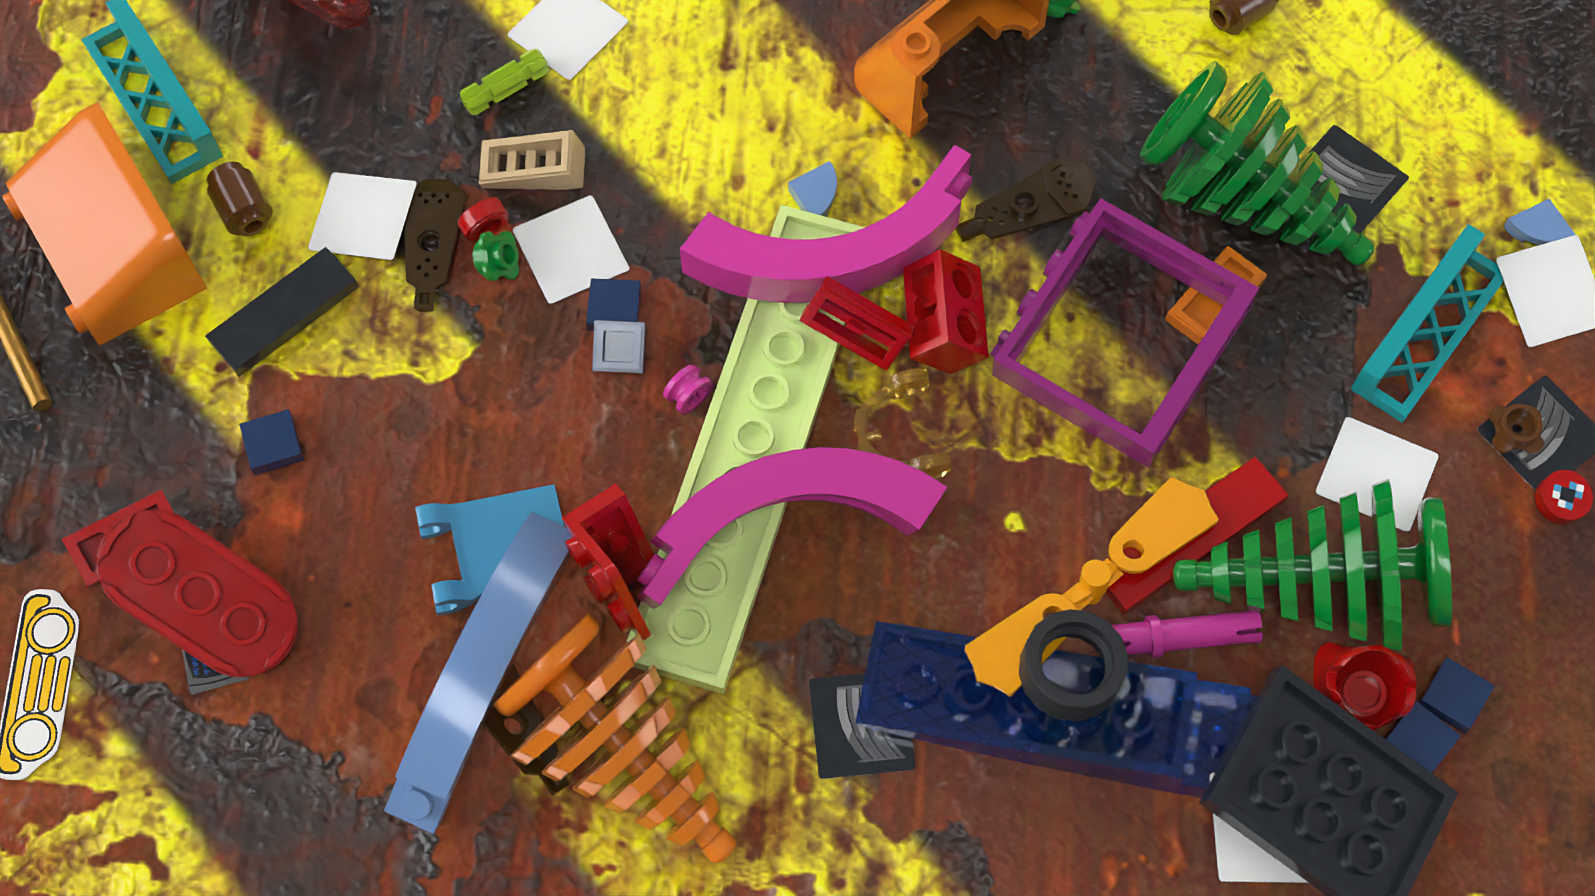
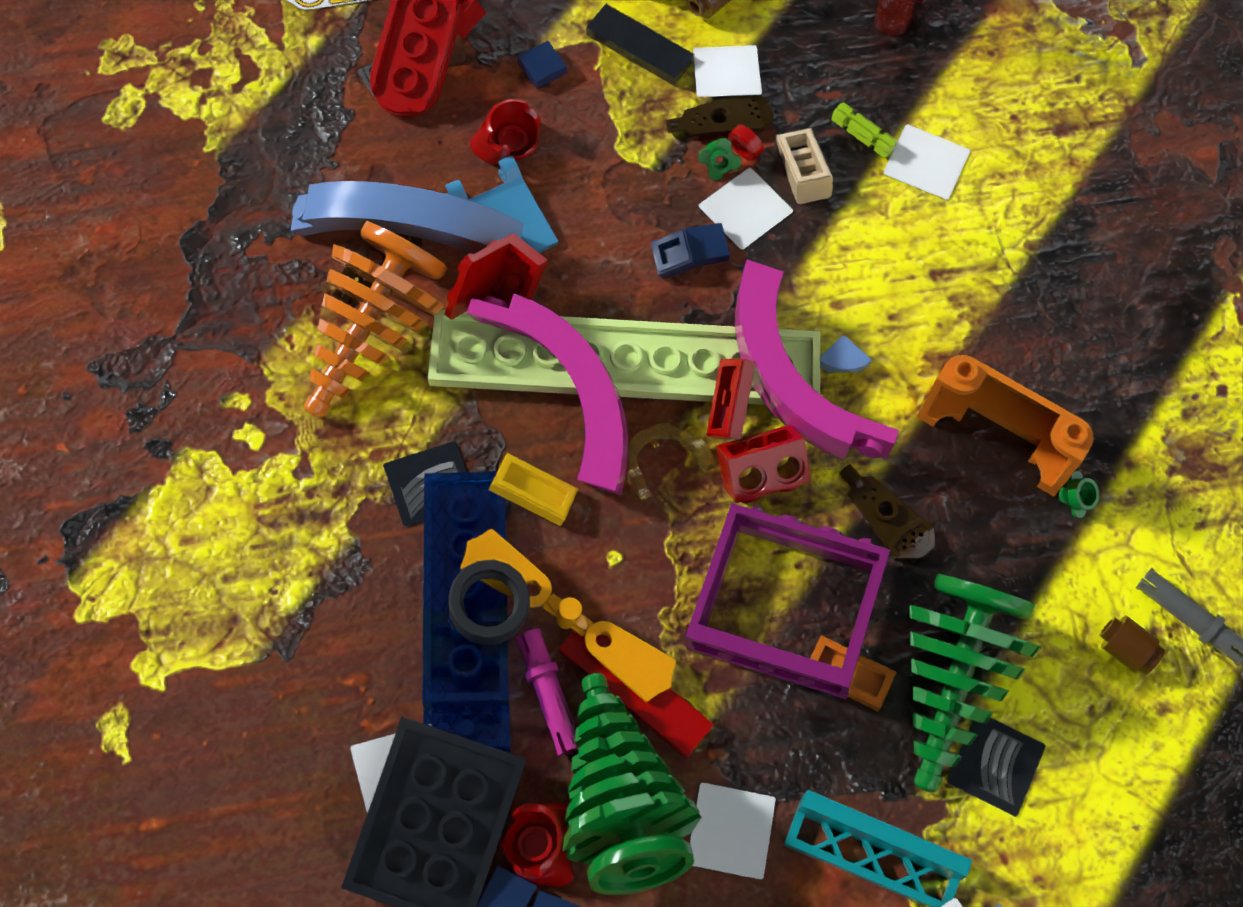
camera: 70 degrees right, 0 degrees up
dark pink bush [663,364,714,415] -> none
none -> red hair [469,99,542,165]
none -> yellow tile [489,453,578,526]

